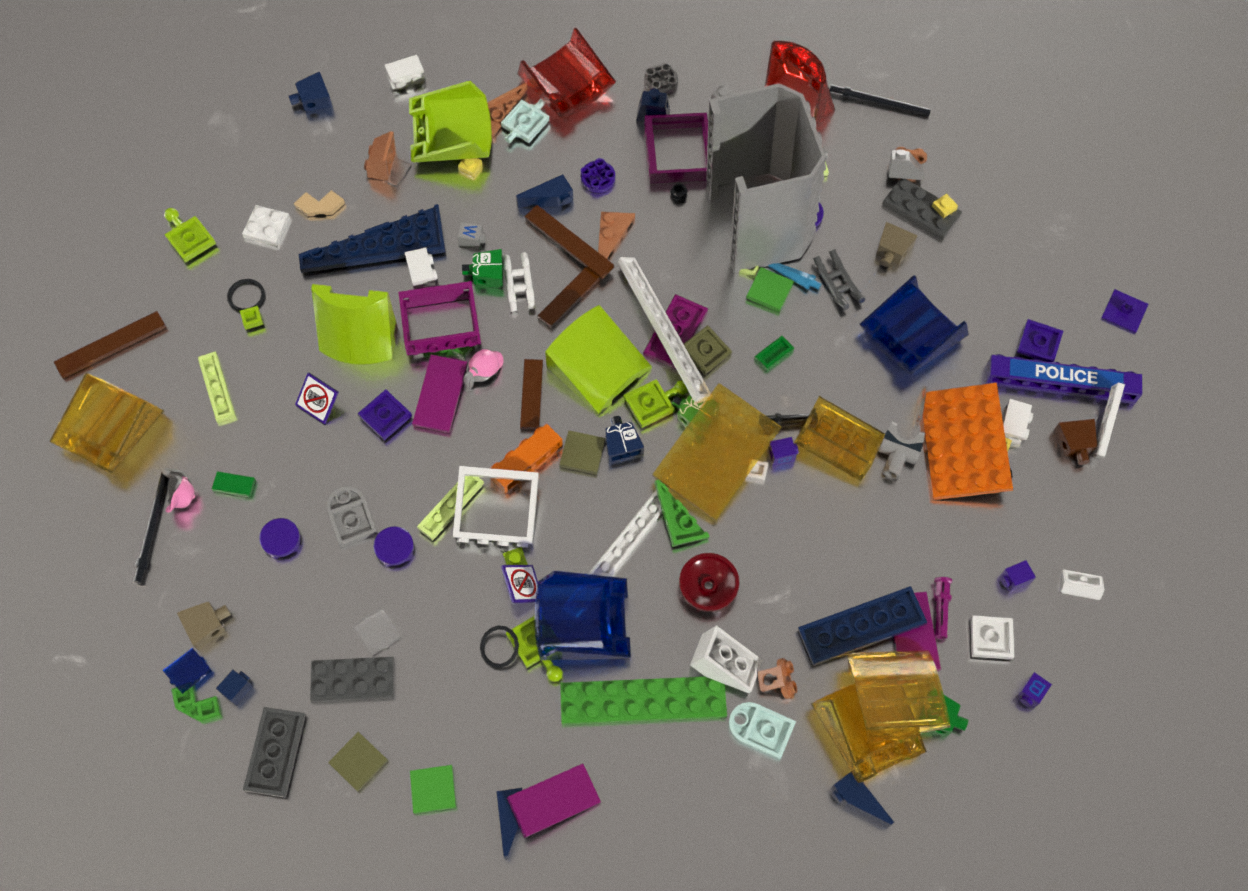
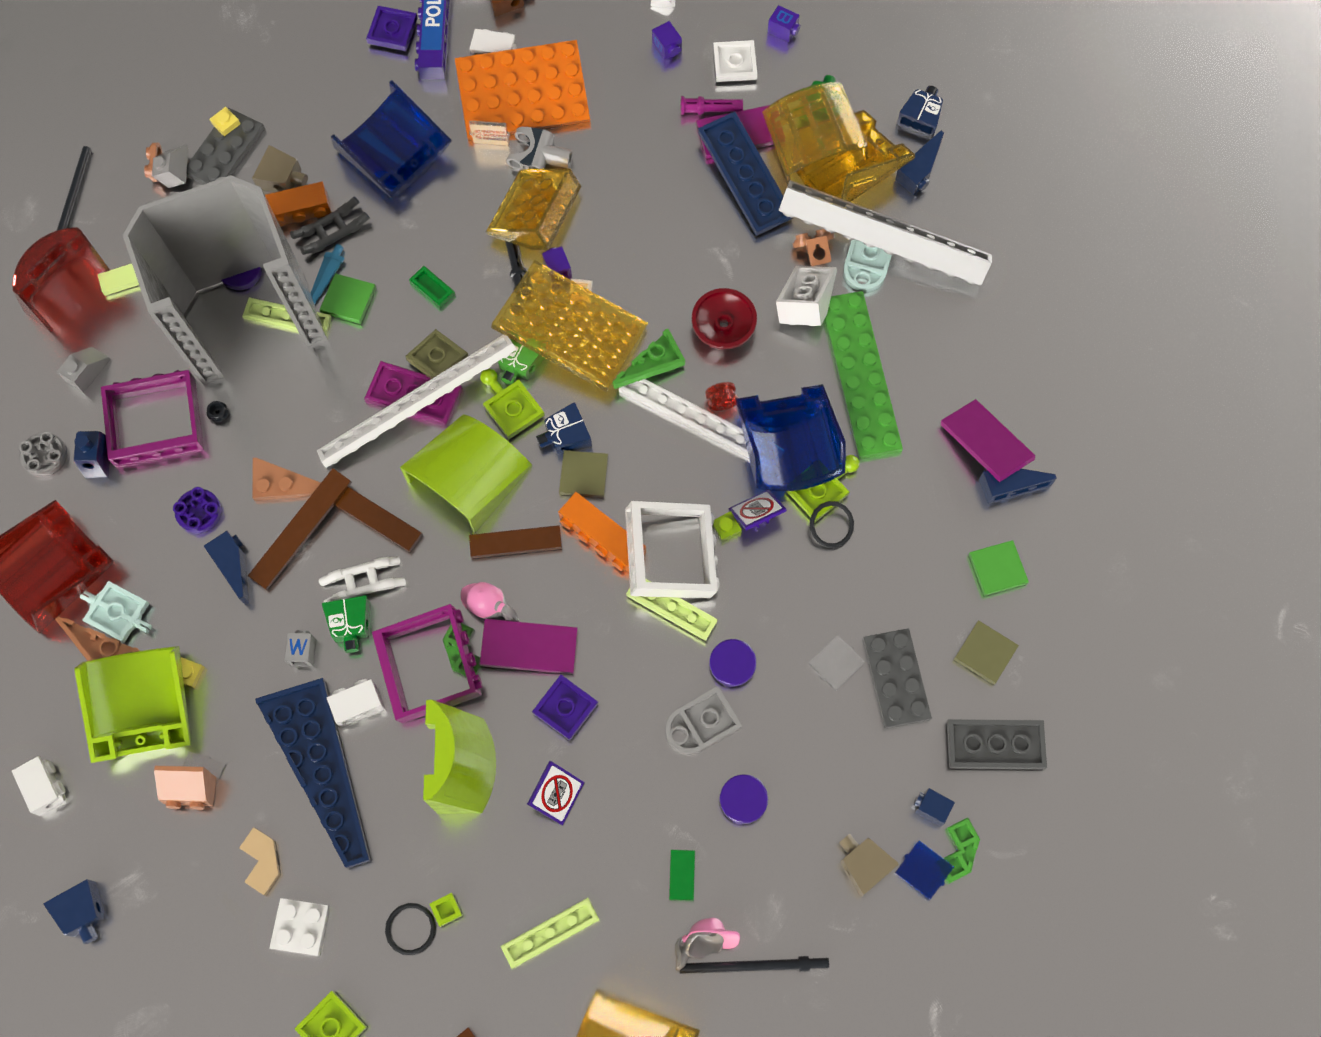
camera: 95 degrees left, 5 degrees up
none -> orange brick [265,181,332,227]
none -> clear red wheel [705,382,739,412]
none -> brick [779,180,992,286]
none -> dark blue torso [896,86,943,138]

